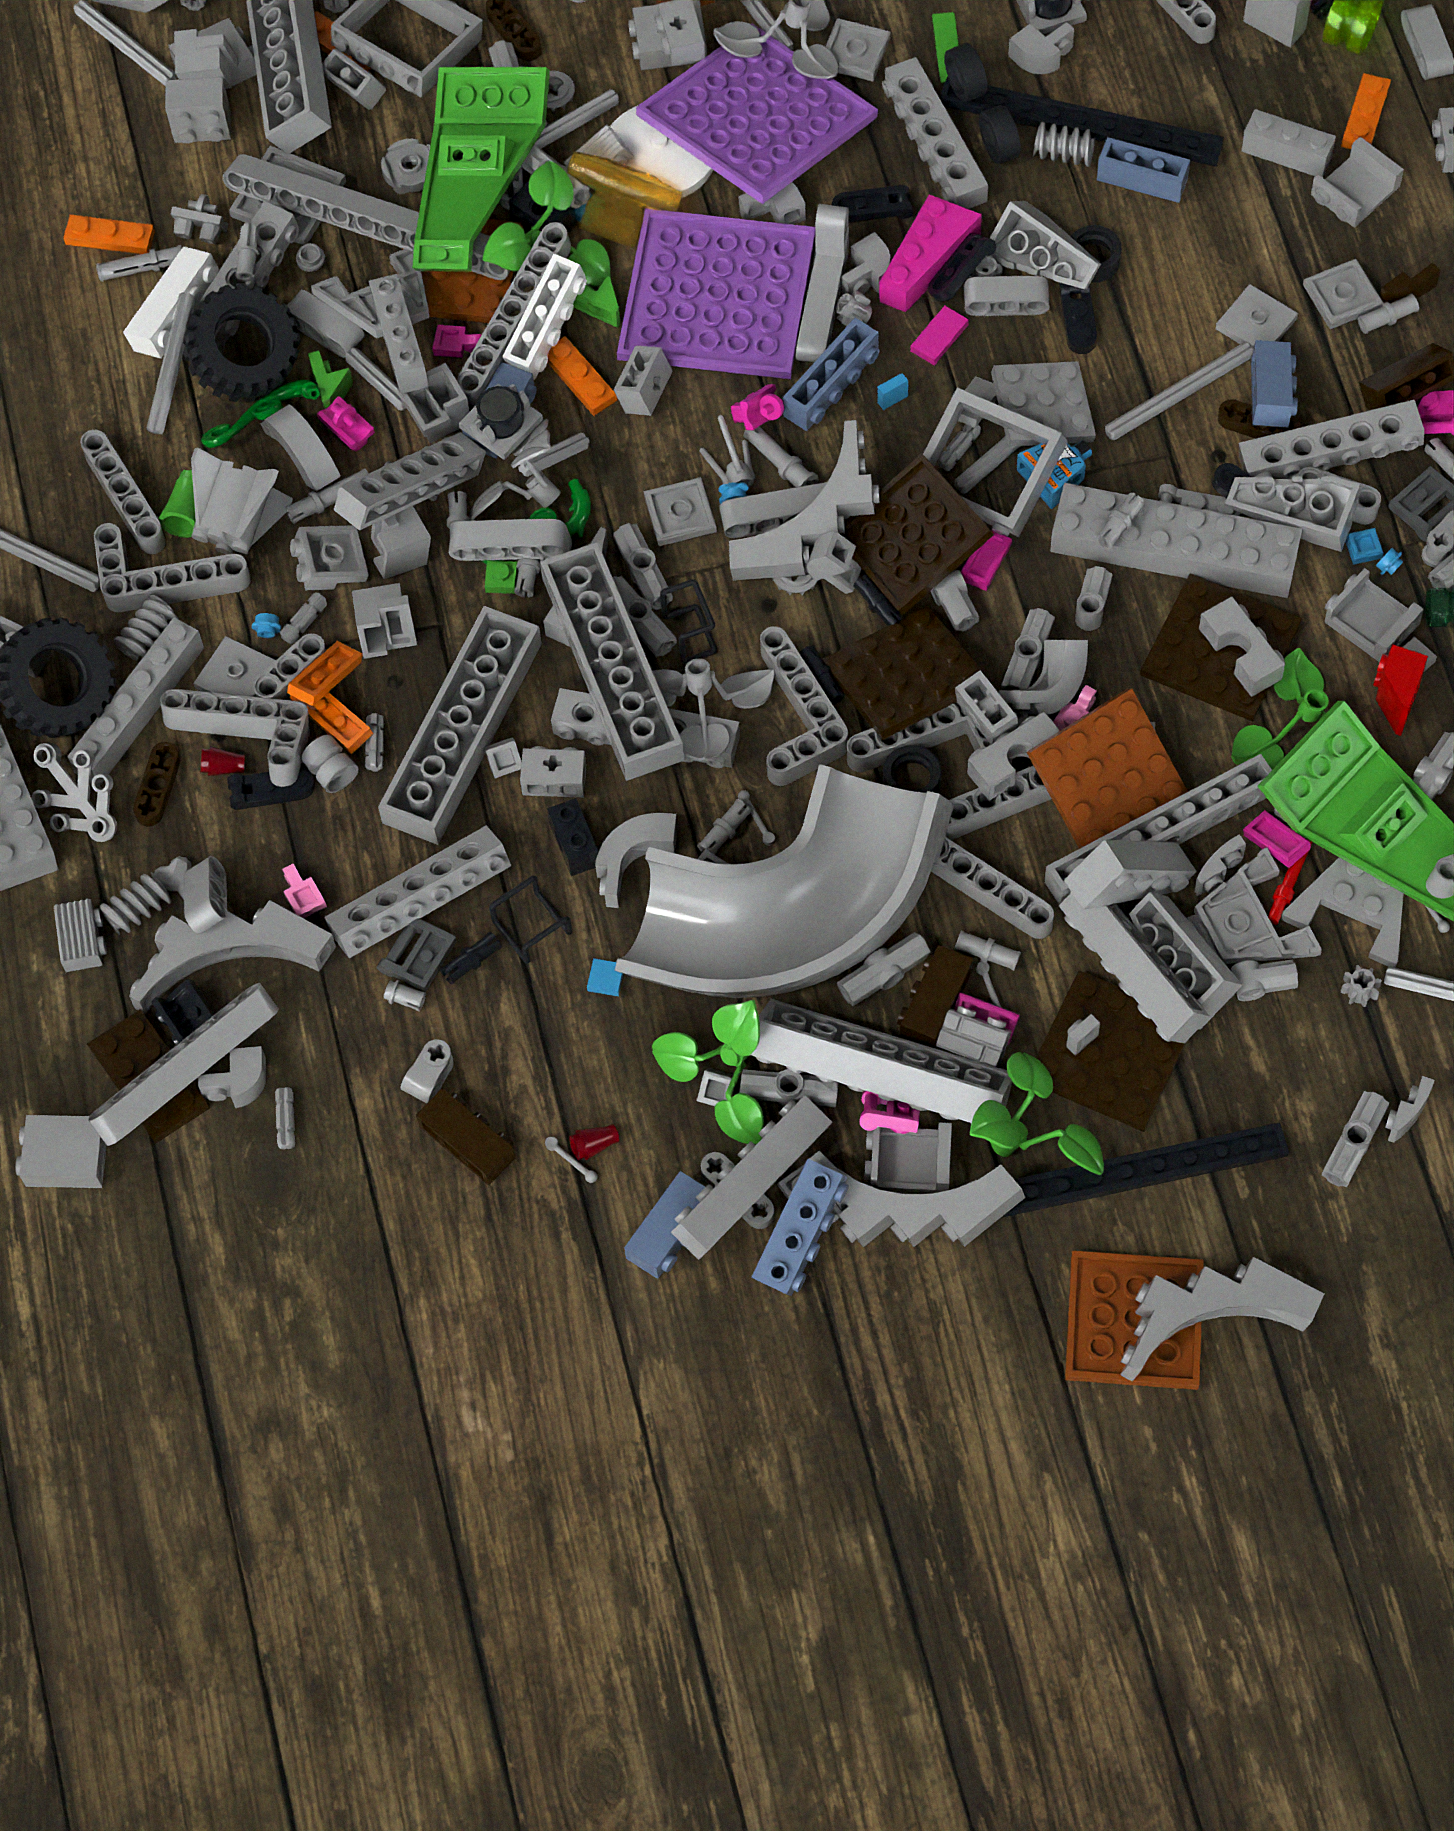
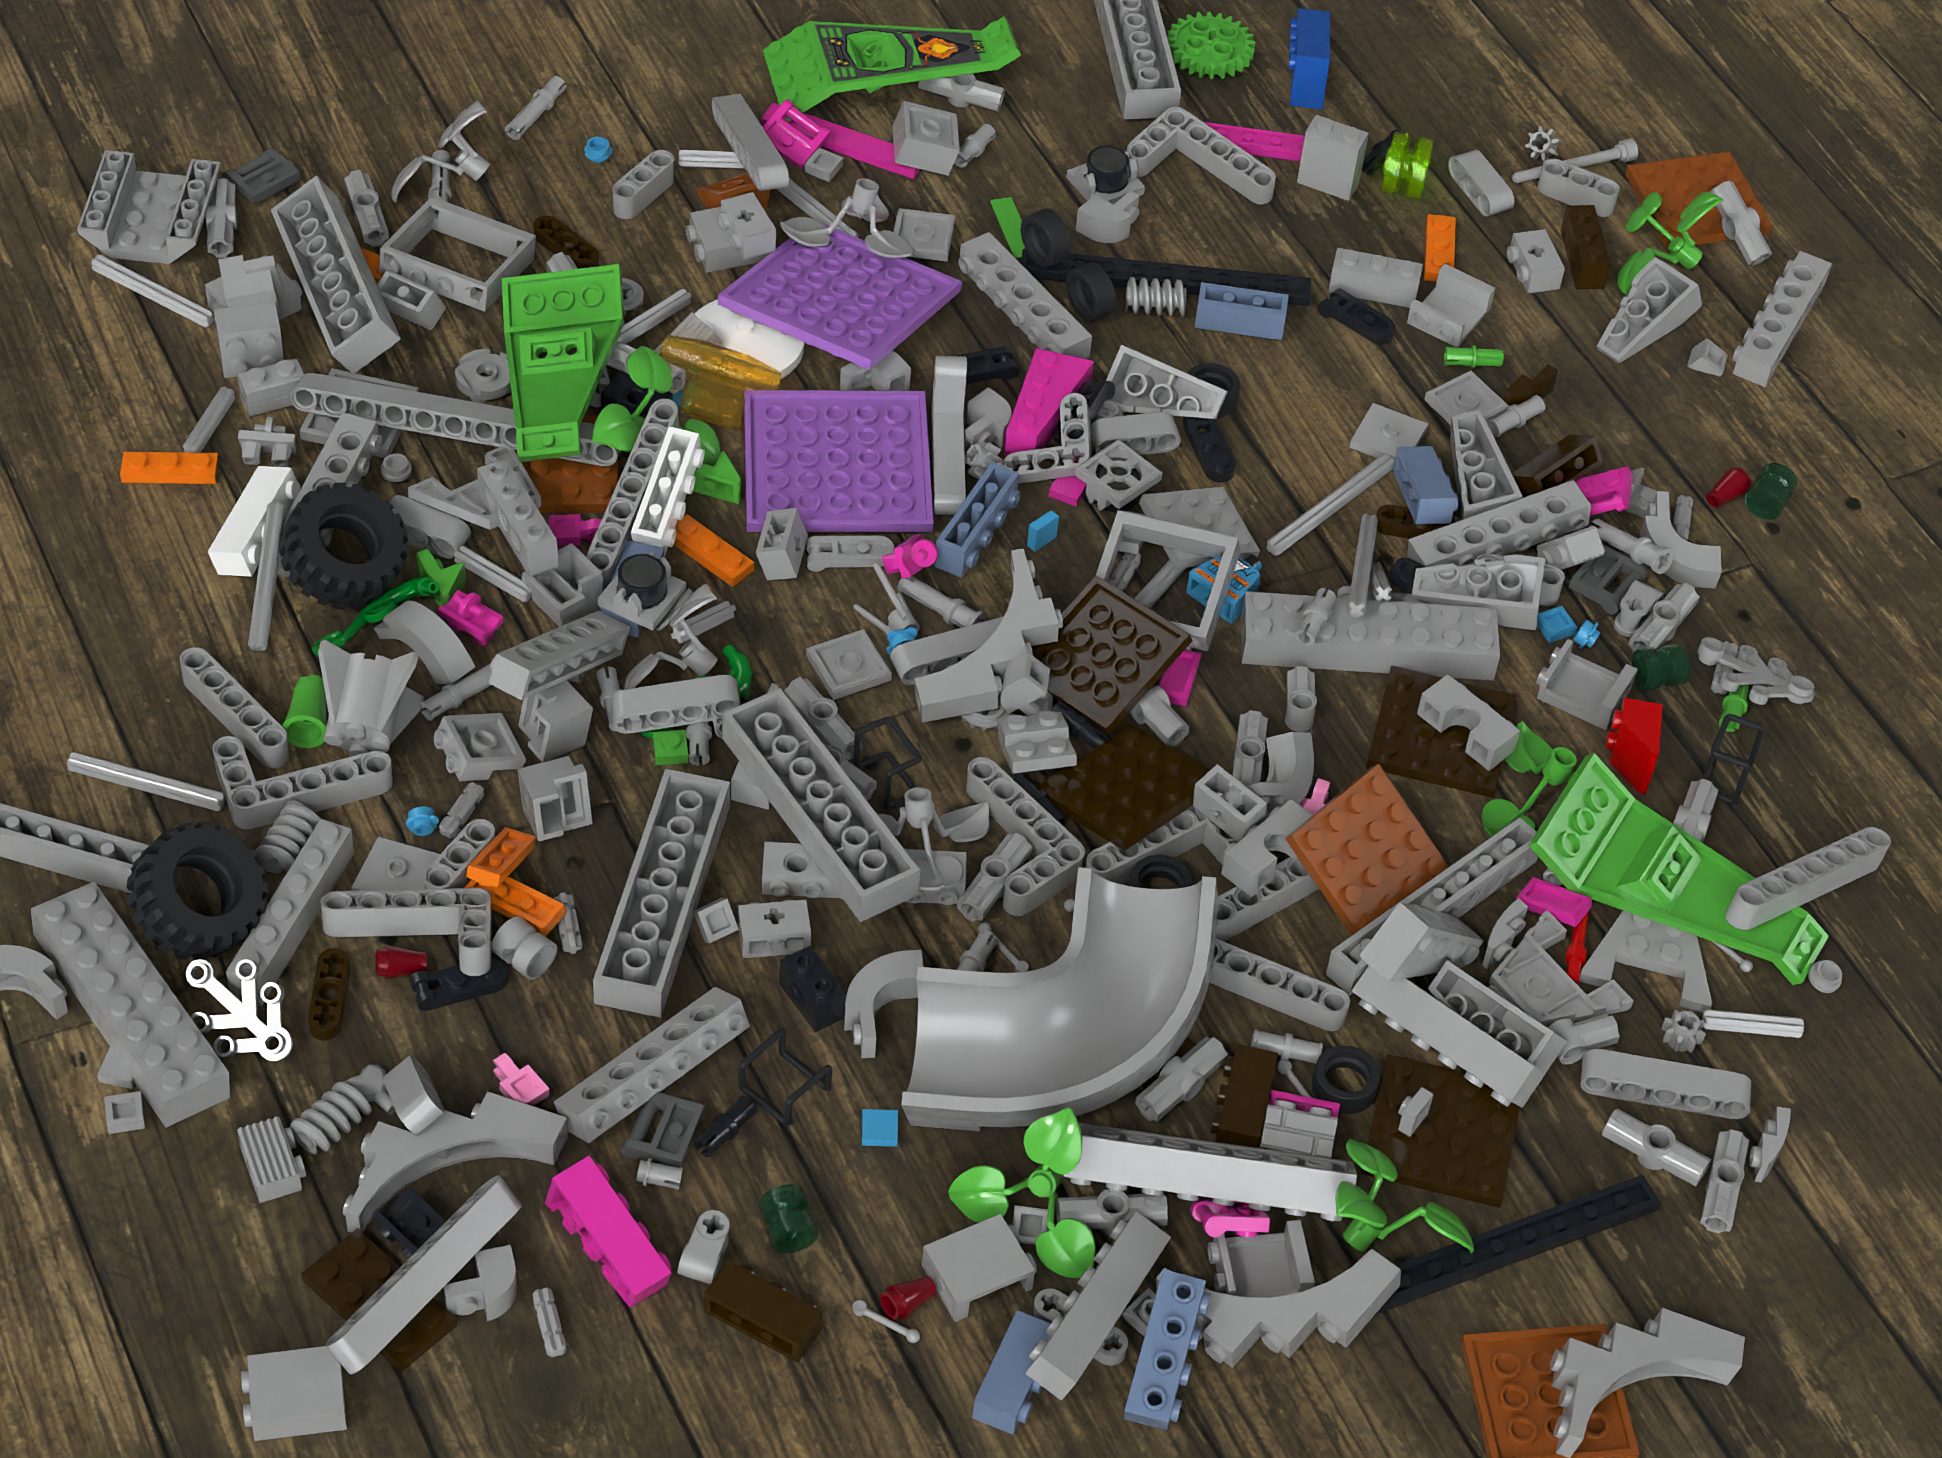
camera: 20 degrees left, 15 degrees down
light grey pin [96,245,182,282] -> none
light grey axle [236,223,259,282] -> none
none -> light grey axle [183,386,235,453]
none -> light grey brick [237,358,304,417]
none -> dark pink wedge [545,1156,671,1308]
none -> clear green wheel [759,1184,819,1254]
none -> light grey plate [806,535,894,572]
none -> light grey panel [922,1214,1037,1322]
none -> light grey piece [957,832,1032,922]
none -> light grey plate [998,711,1077,774]
none -> light grey beam [1002,393,1092,484]
none -> light grey piece [1075,439,1162,512]
none -> black tyre [1312,1045,1380,1114]
none -> black plate [1317,288,1395,344]
none -> light grey axle [1347,513,1378,616]
none -> light grey axle [1369,562,1392,601]
none -> bright green axle [1444,345,1504,369]
none -> light grey wedge [1450,409,1523,520]
none -> light grey brick [1537,526,1605,570]
none -> light grey beam [1580,1049,1751,1119]
none -> light grey piece [1602,1108,1712,1186]

